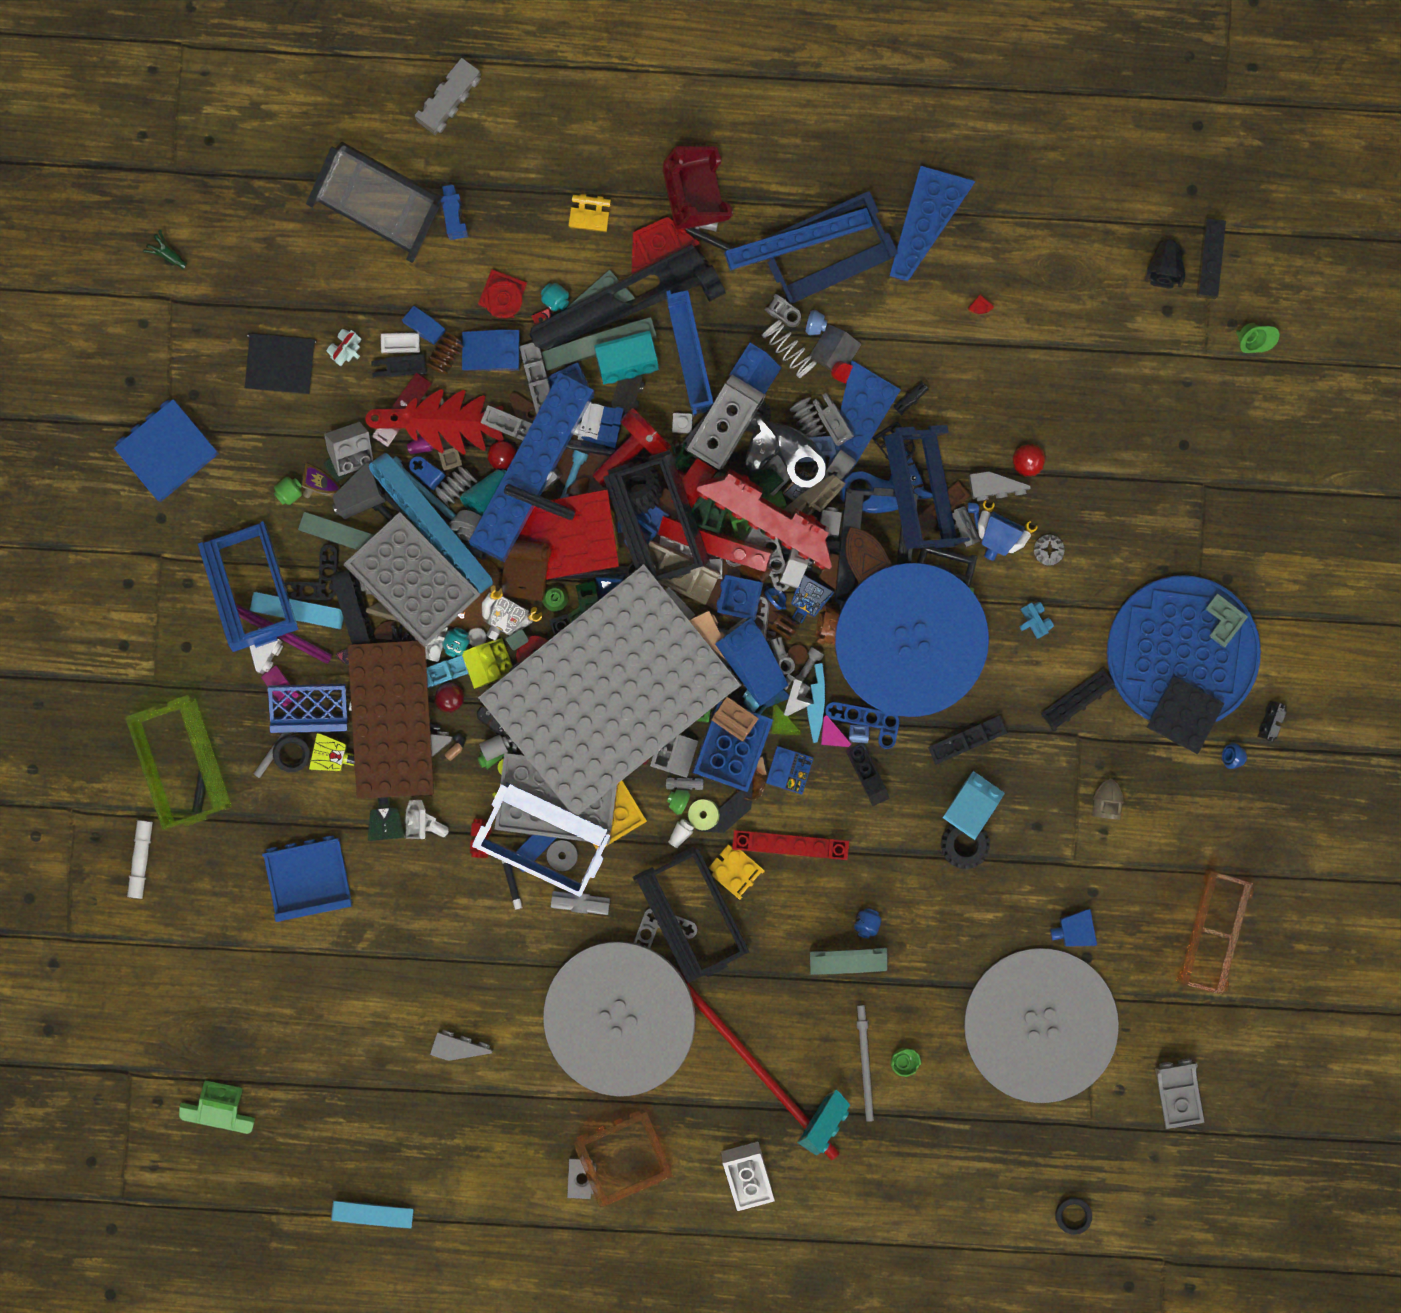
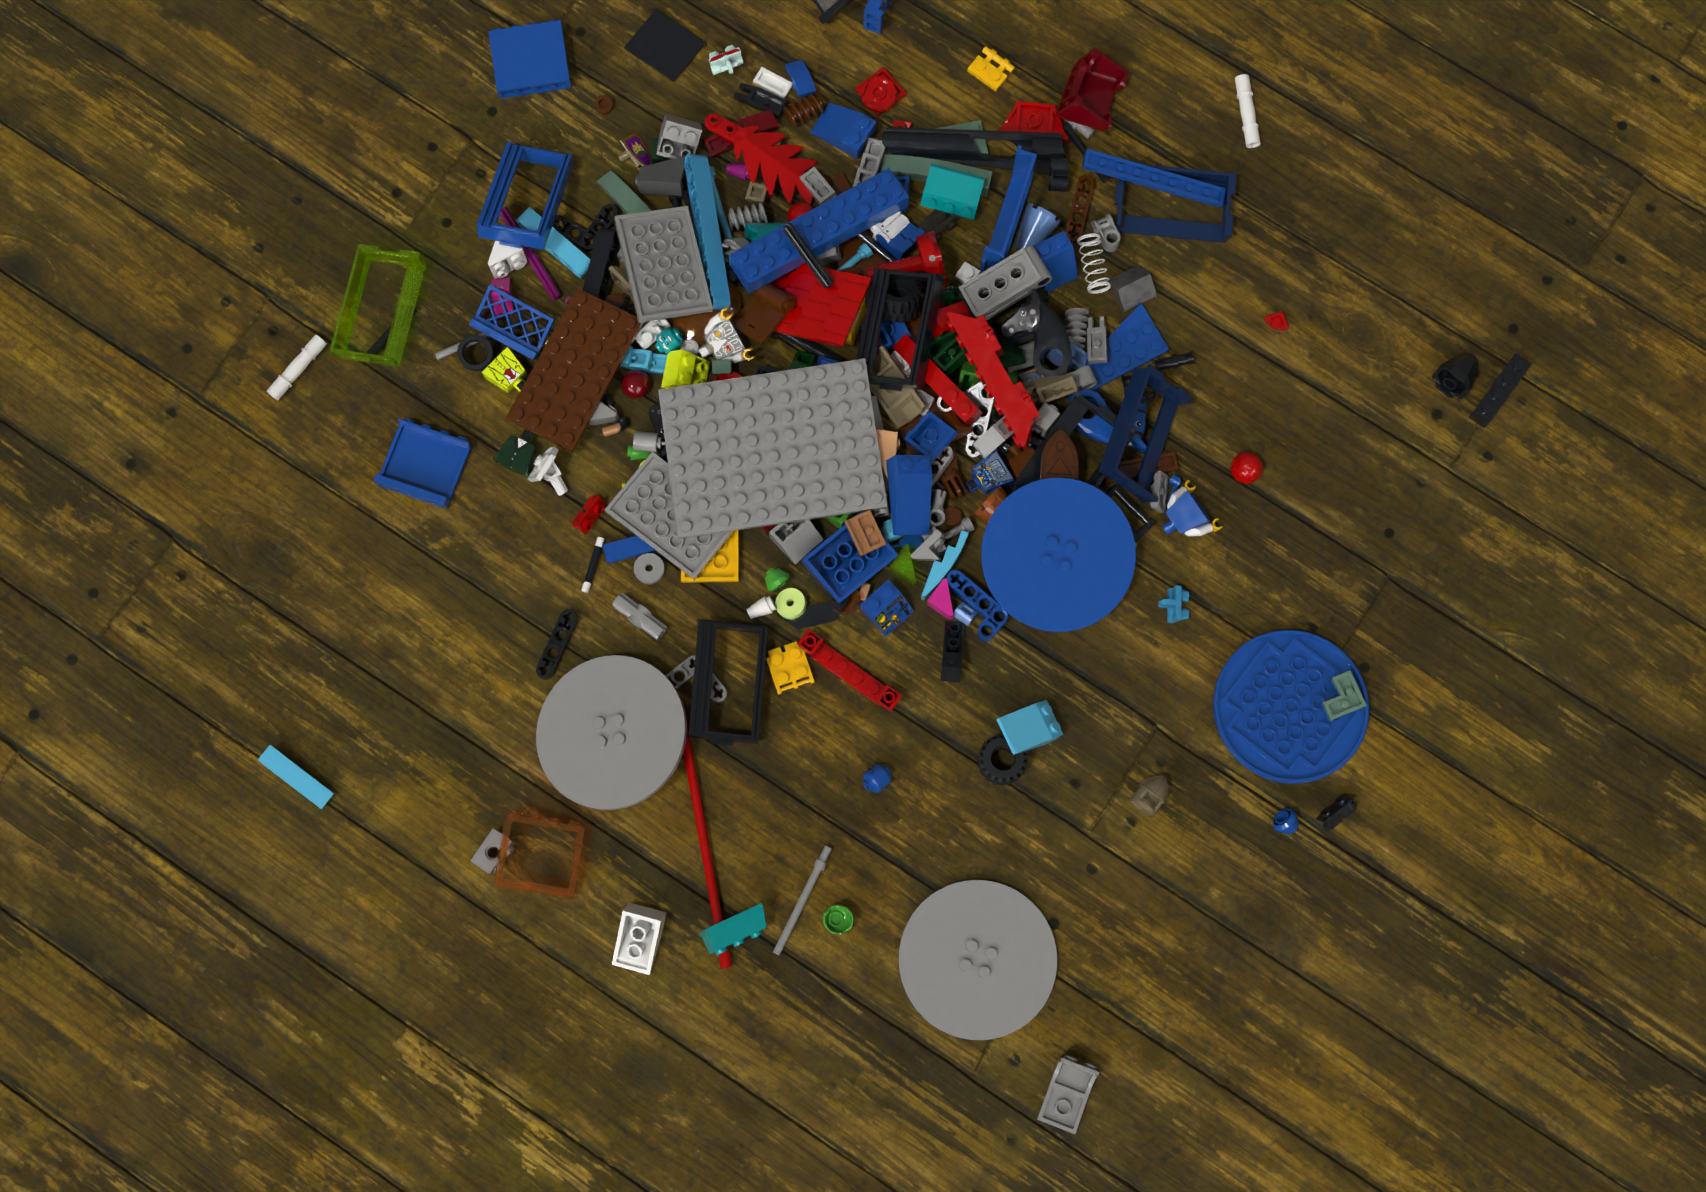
camera: 35 degrees right, 10 degrees down
bright green plate [179,1080,255,1134] -> none
bright green head [274,477,302,505] -> none
blue piece [409,457,445,491] -> none
light grey slope [430,1030,493,1061] -> none
piece [472,782,611,897] -> none
teal head [541,283,569,311] -> none
bright green cone [542,585,568,611] -> none
light grey axle [666,778,703,790] -> none
blue piece [764,586,786,610] -> none
medium blue cone [805,310,827,335] -> none
sand green windscreen [809,948,887,975] -> none
red tile [831,361,853,383] -> none
blue wing [889,166,976,282] -> none
black slope [928,715,1009,765] -> none
light grey slope [969,472,1030,501] -> none
light grey gear [1034,535,1065,565] -> none
black hinge [1041,669,1116,732] -> none
blue torso [1050,909,1097,946] -> none
black tyre [1055,1197,1092,1235] -> none
black plate [1146,676,1225,754] -> none
clear orange windscreen [1176,871,1254,995] -> none
bright green piece [1236,323,1280,353] -> none
none -> black beam [536,609,578,680]
none -> reddish brown tile [595,95,614,115]
none -> medium blue cone [1015,203,1061,251]
none -> reddish brown beam [1065,175,1094,244]
none -> white piece [1235,74,1261,148]

